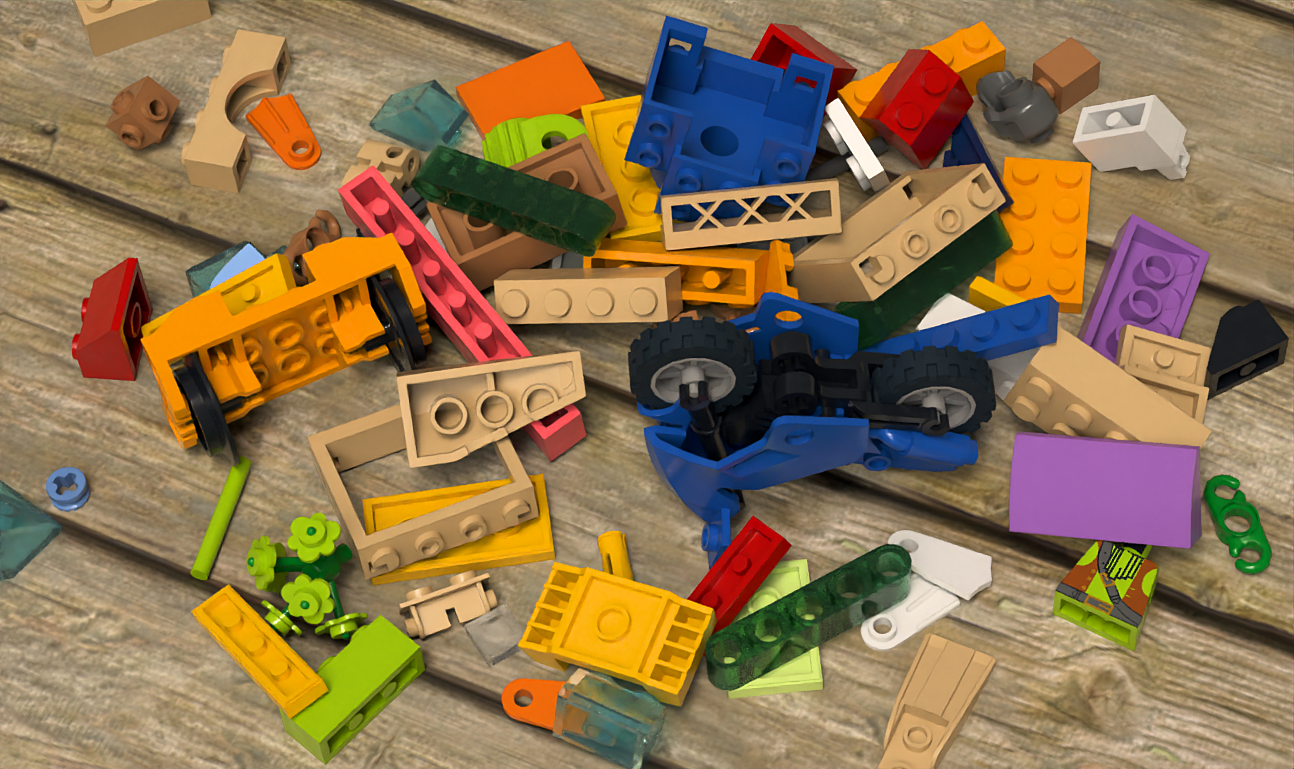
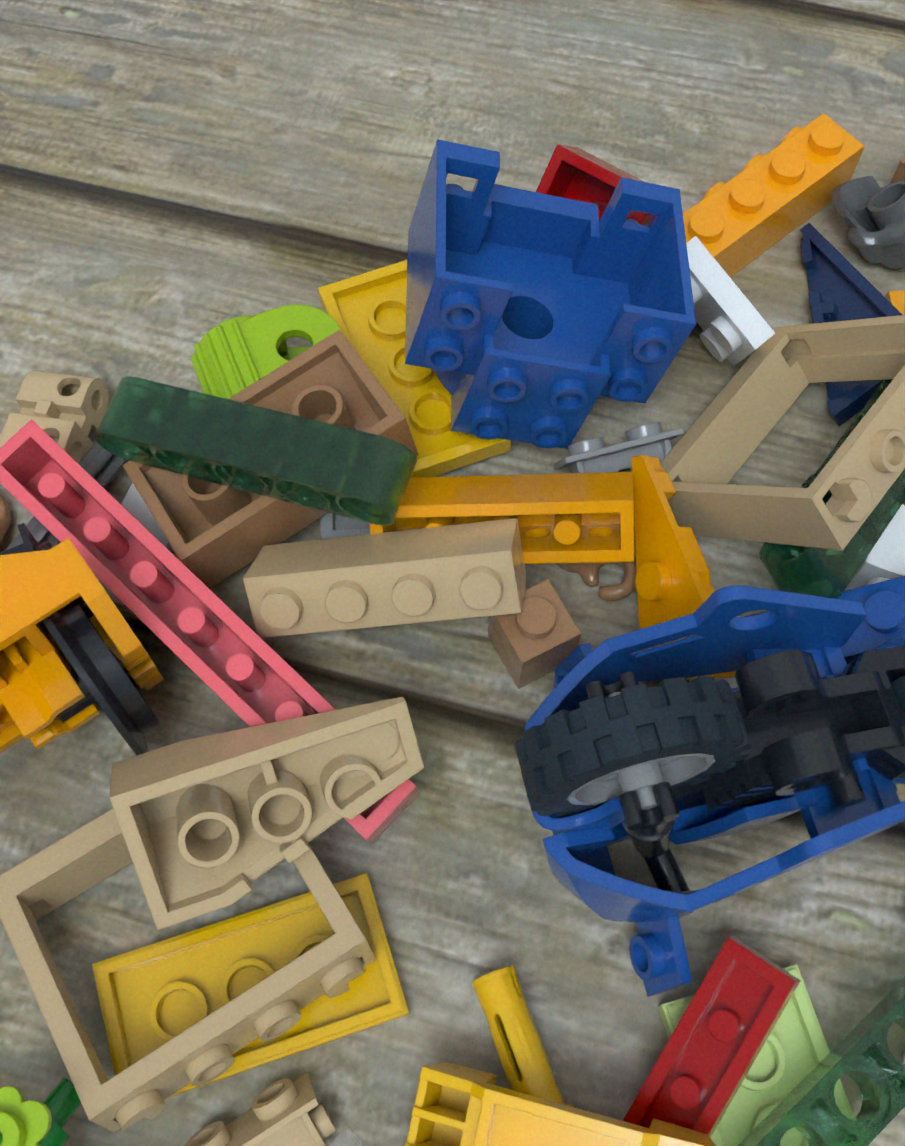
camera: 15 degrees left, 10 degrees up
clear light blue slope [368,79,469,152] -> none
orange tile [455,41,606,140] -> none
tan fence [660,178,842,251] -> none
red slope [859,49,974,170] -> none

